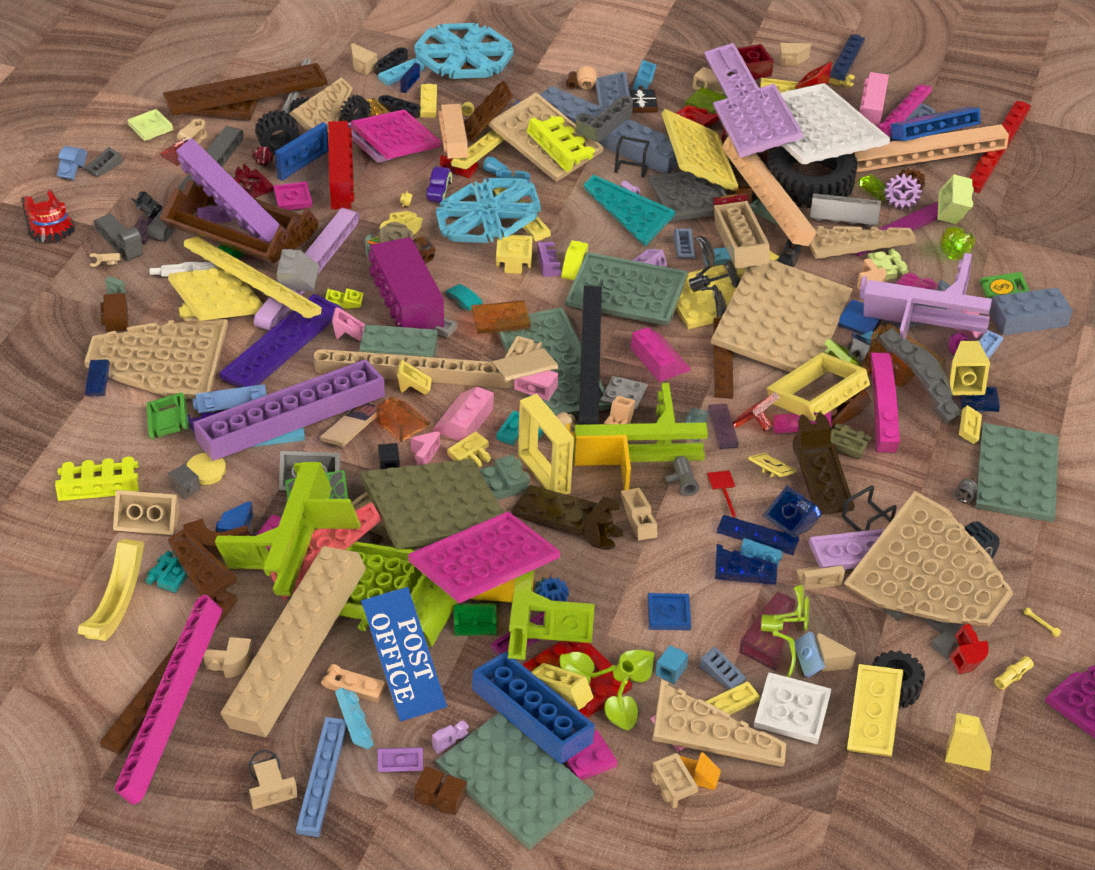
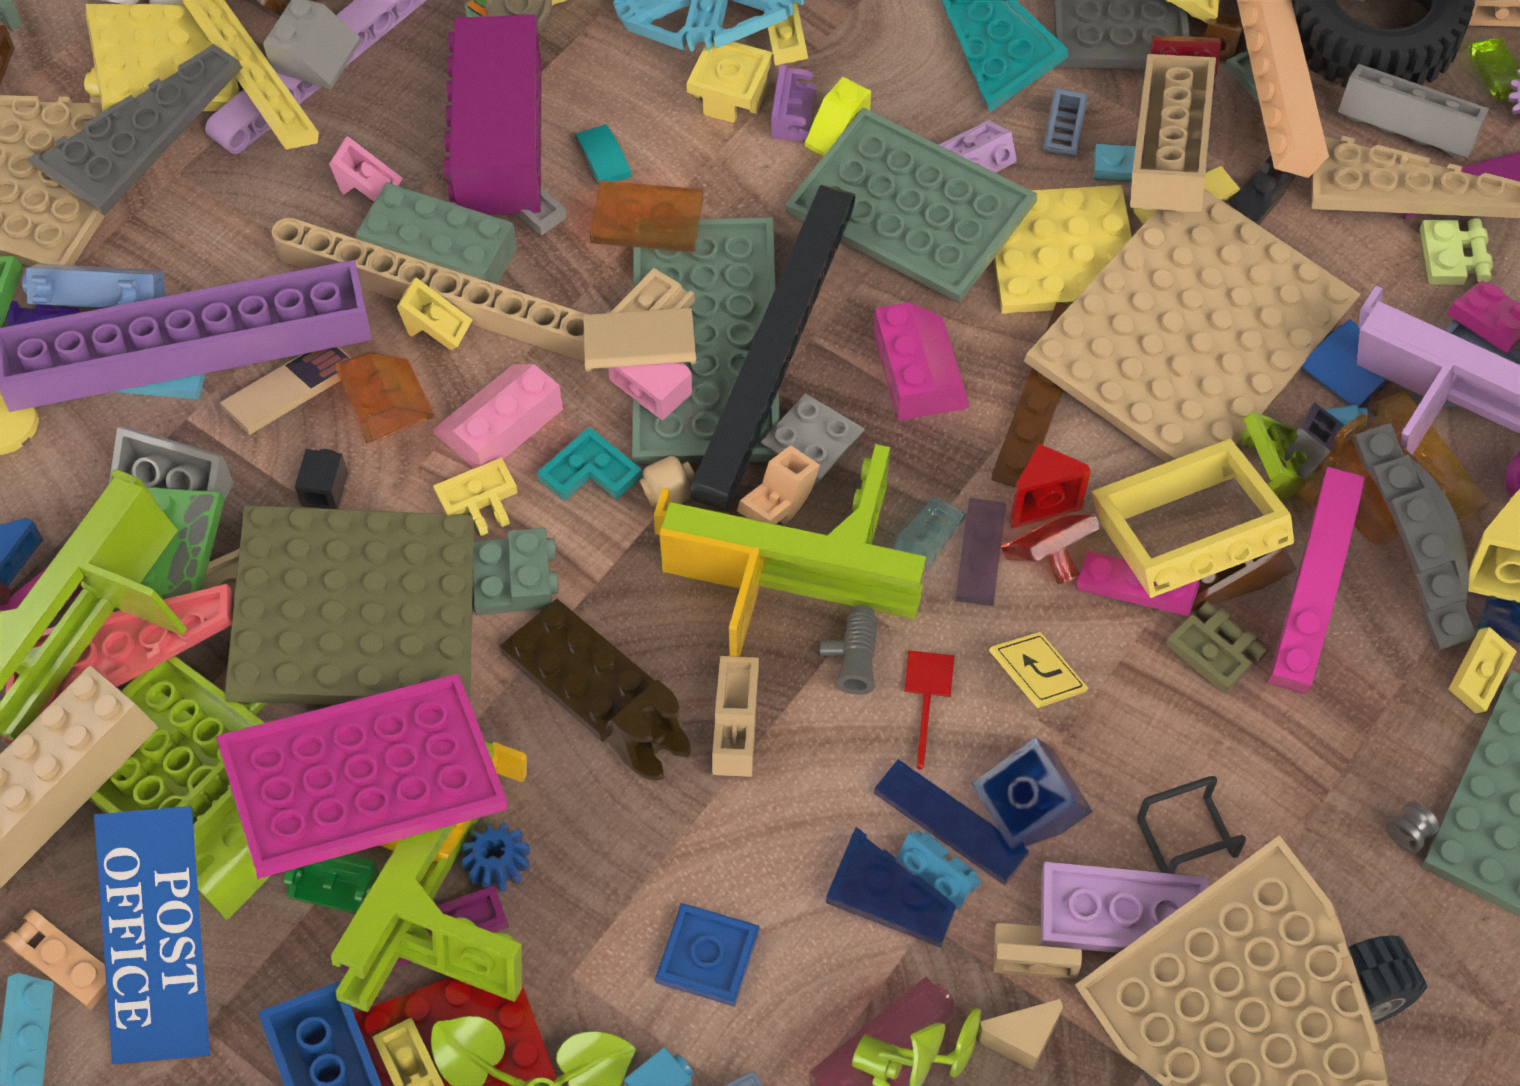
camera: 20 degrees right, 15 degrees up
dark purple plate [220,293,343,388] -> none
neon yellow slope [325,288,364,309] -> none
bright pink slope [411,431,440,465] -> none
reddish brown head [413,237,436,263] -> none
light yellow window [518,394,574,495] -> none
black plant [689,236,740,317] -> none
dark brown hinge [792,413,855,515] -> none
light nougat brick [857,258,886,290] -> none
none -> dark grey wing [27,44,243,216]
none -> tan slope [977,999,1063,1071]
none -> red slope [1009,443,1091,528]

